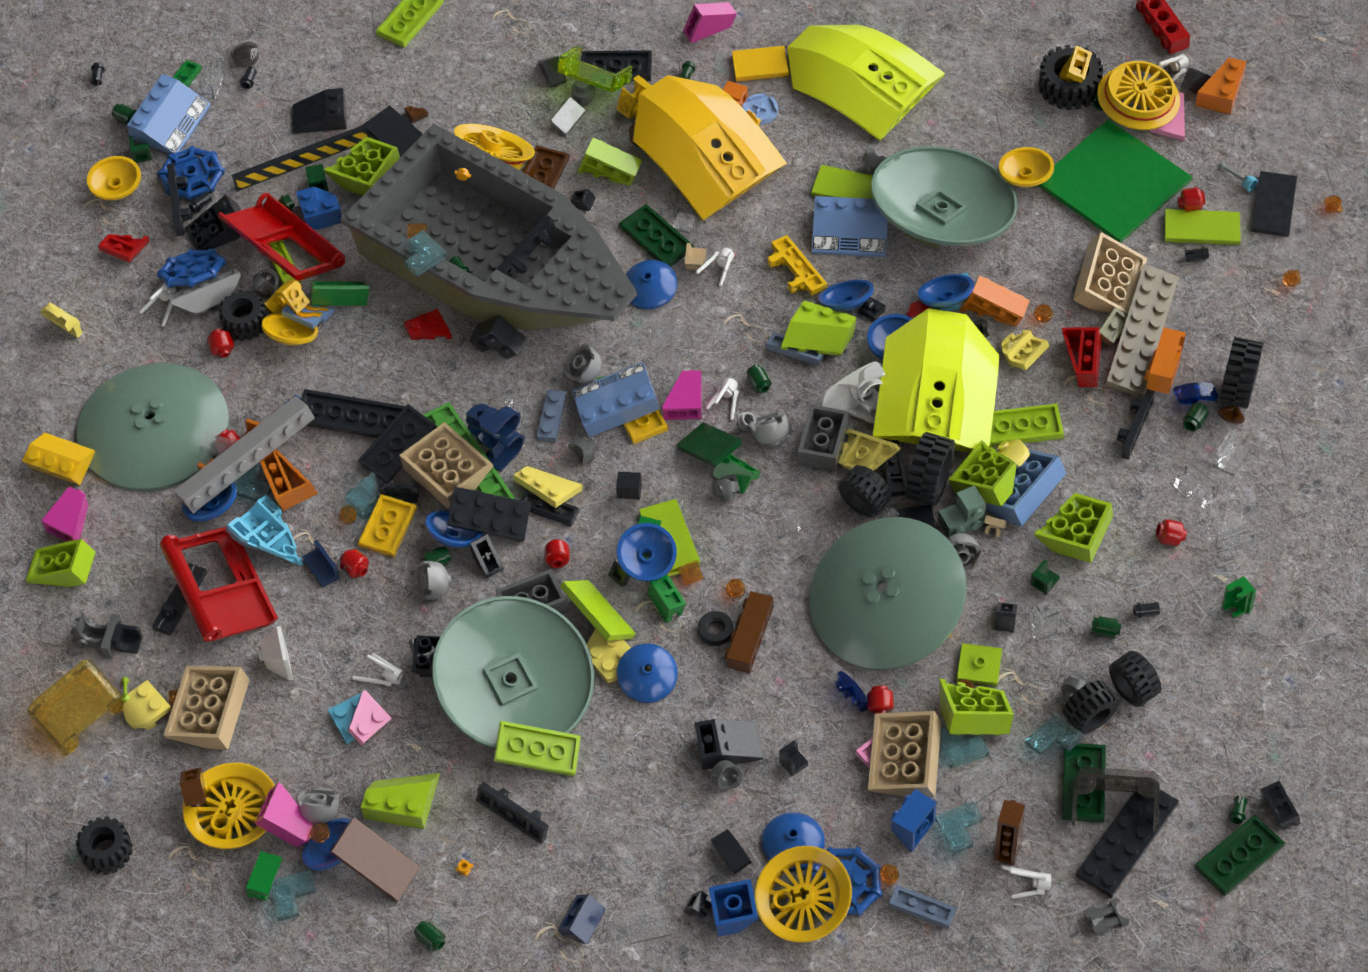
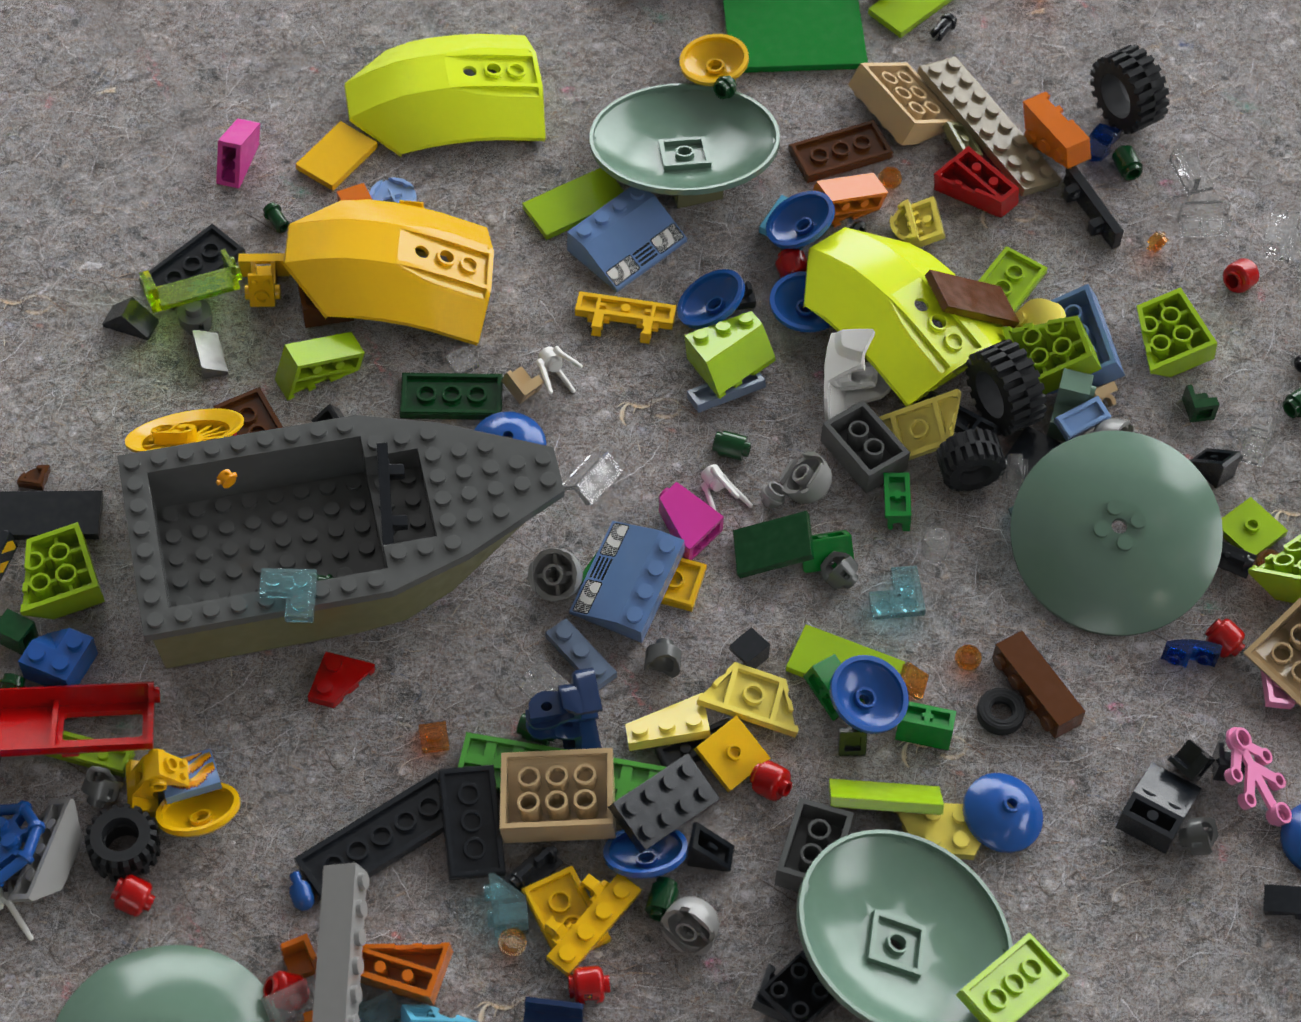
camera: 55 degrees left, 0 degrees up
green slope [309,281,369,306] -> none
clear orange tile [407,223,427,242] -> none
black brick [469,315,526,359] -> none
dark grey piece [861,147,887,174] -> none
reddish brown tile [1218,405,1245,424] -> none
none -> clear orange plate [418,721,450,754]
none -> yellow hinge [544,874,641,977]
none -> yellow plate [694,715,771,793]
none -> light yellow wing [696,662,799,738]
none -> dark green plate [713,76,737,99]
none -> reddish brown tile [788,120,893,183]
none -> clear light blue plate [868,565,926,620]
none -> green hinge [883,472,911,531]
none -> reddish brown tile [925,269,1020,328]
none -> light blue tile [1054,396,1111,441]
none -> clear orange plate [1147,231,1169,254]
none -> black panel [1167,740,1215,781]
none -> black hinge [1218,541,1257,579]
none -> bright pink plant [1224,727,1292,827]

